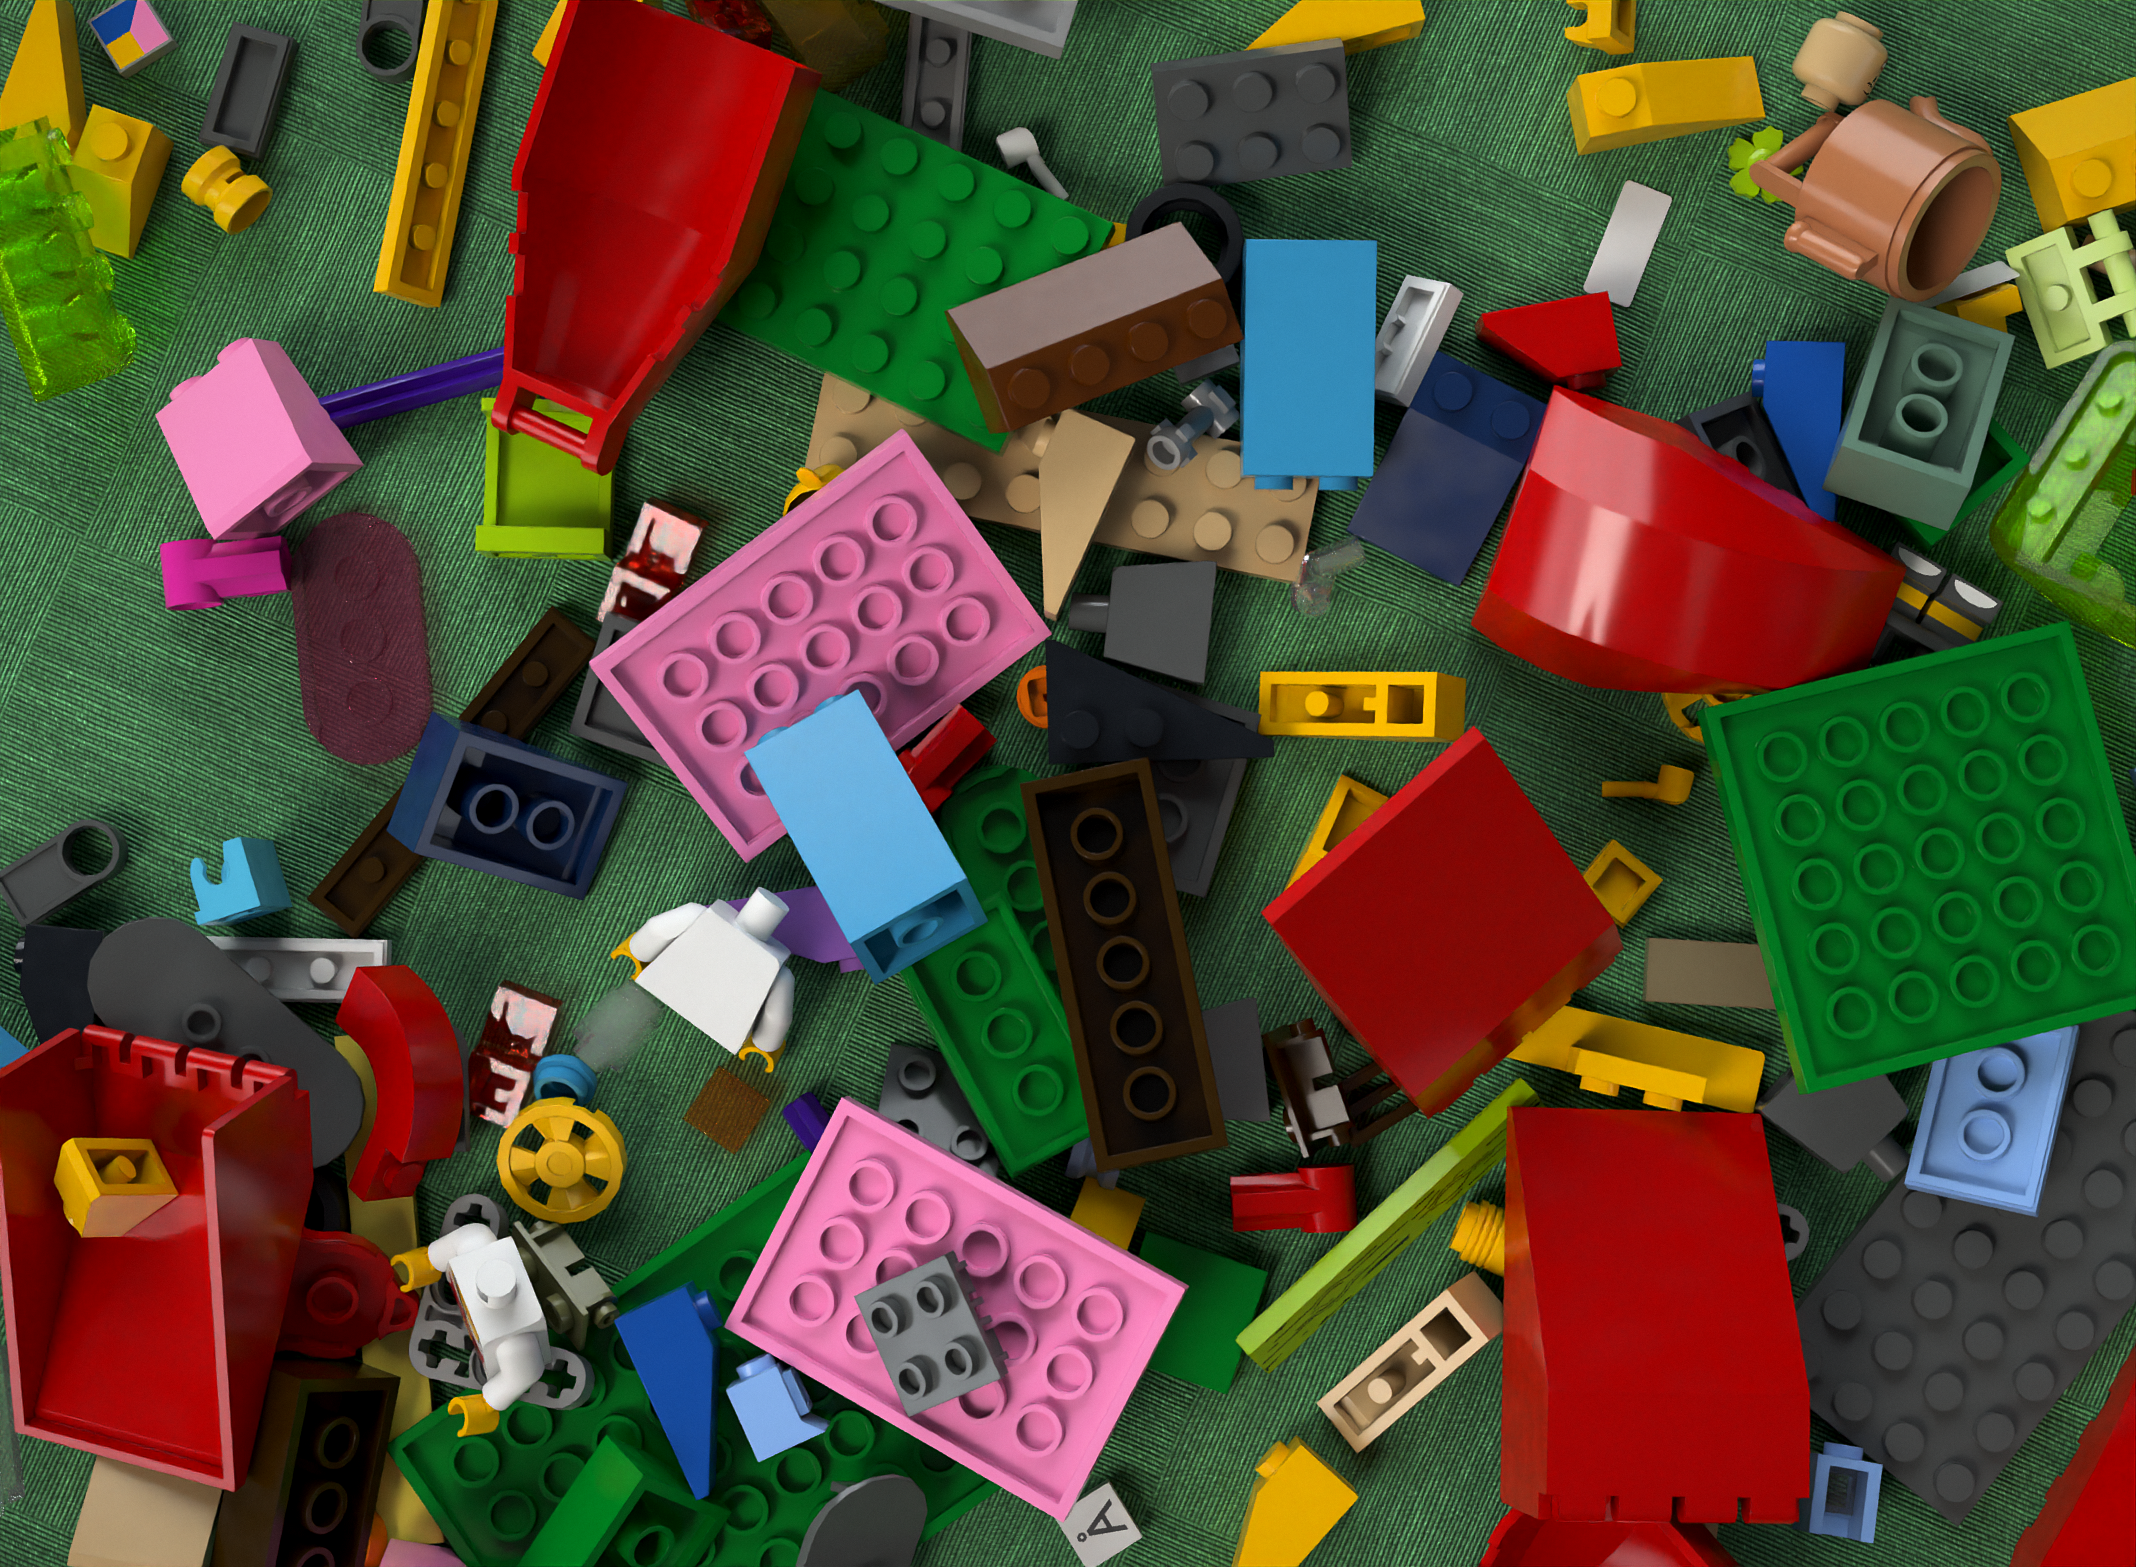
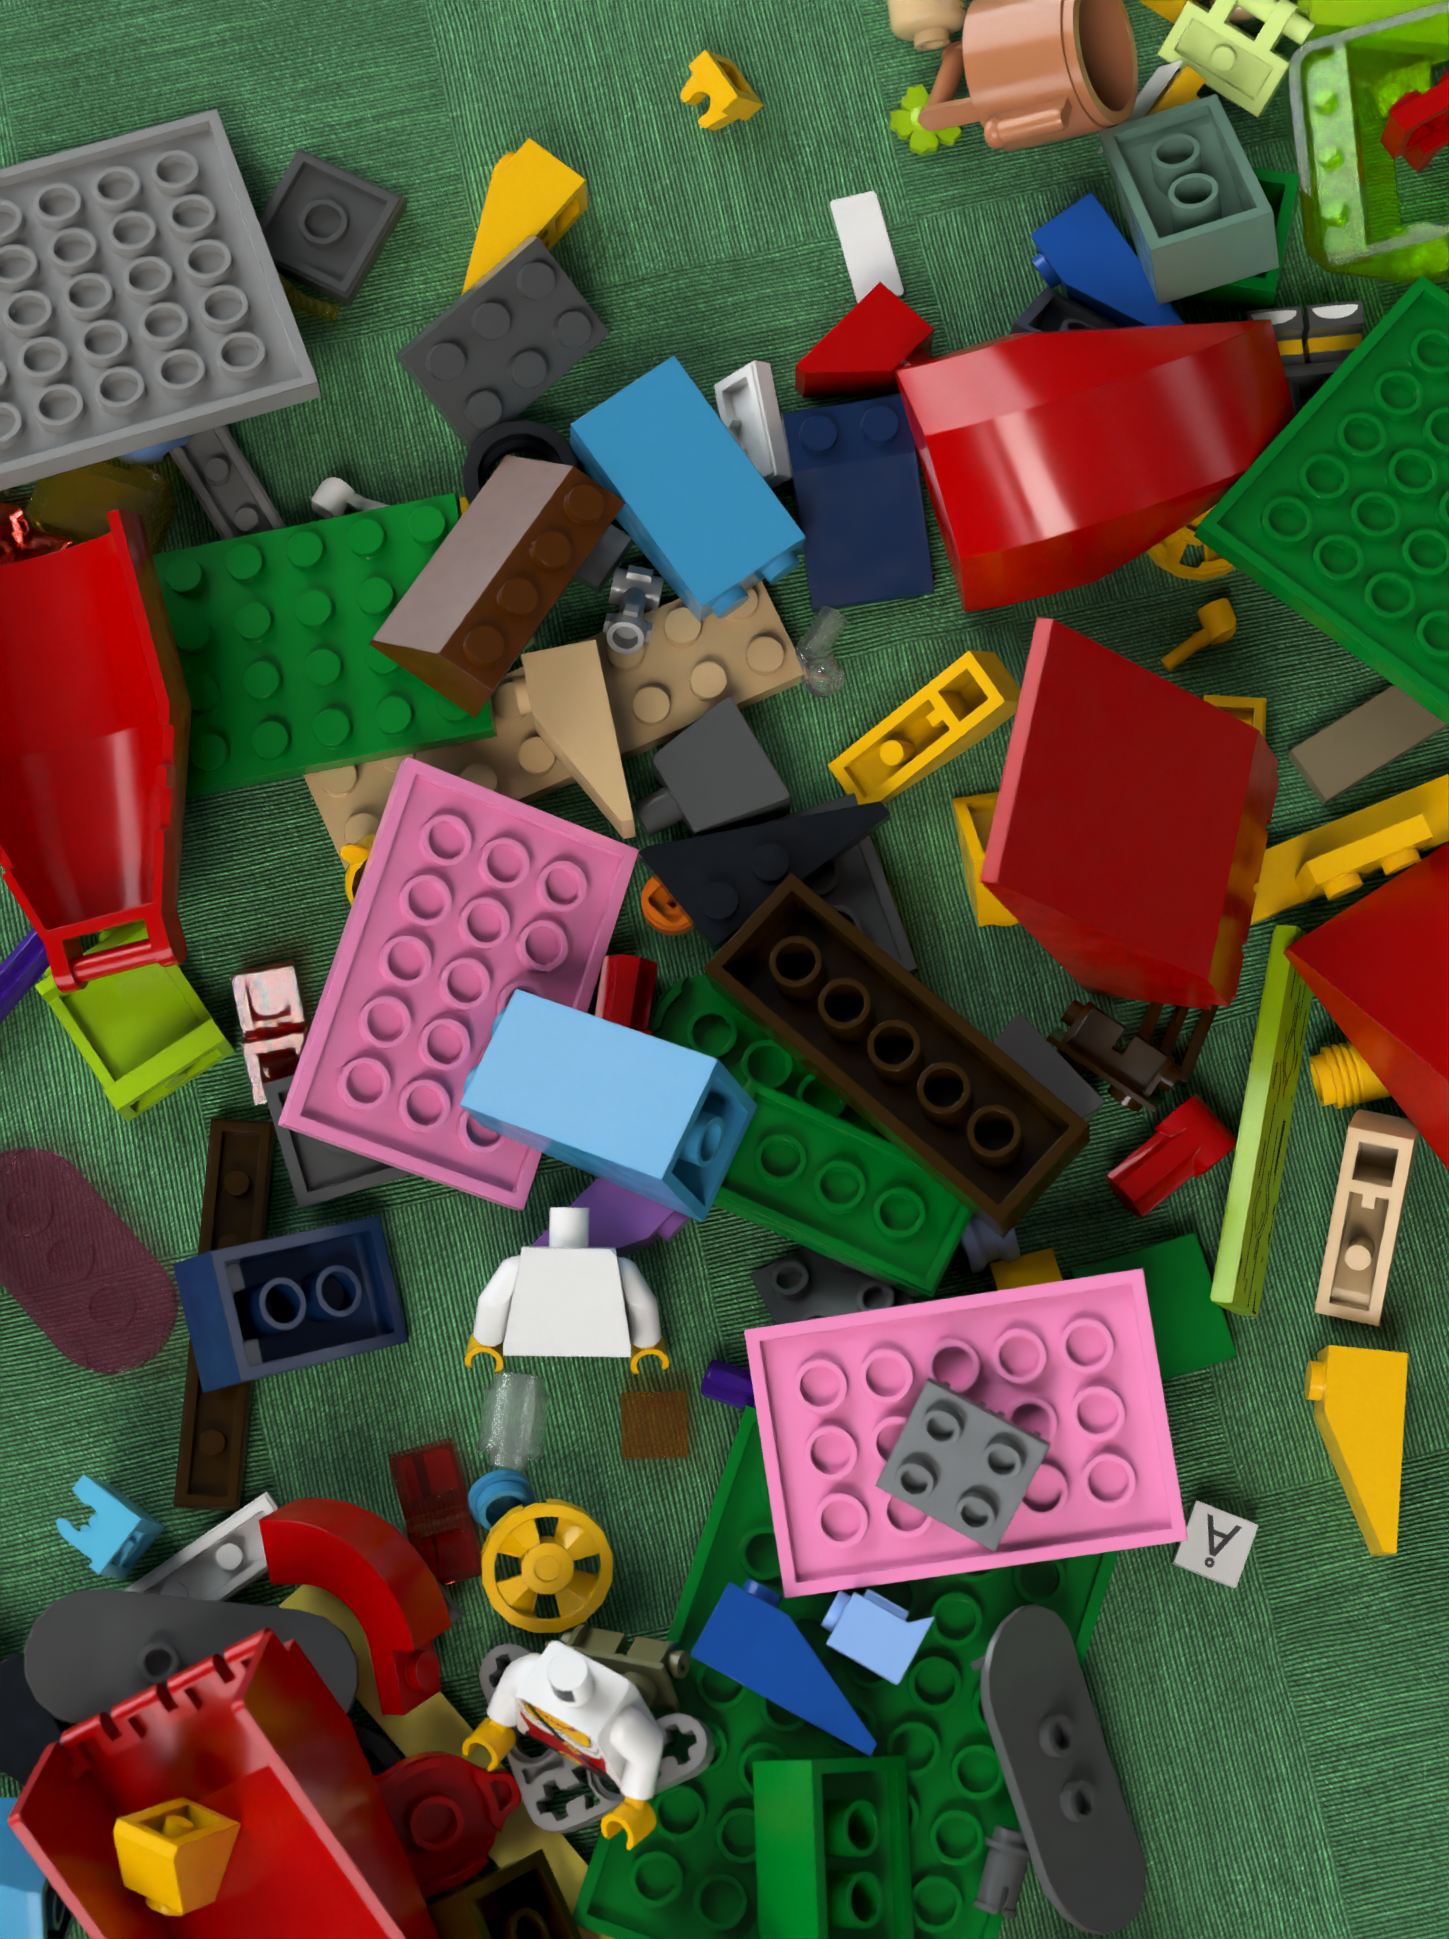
camera: 40 degrees left, 10 degrees down
yellow slope [1566,56,1766,156] -> none

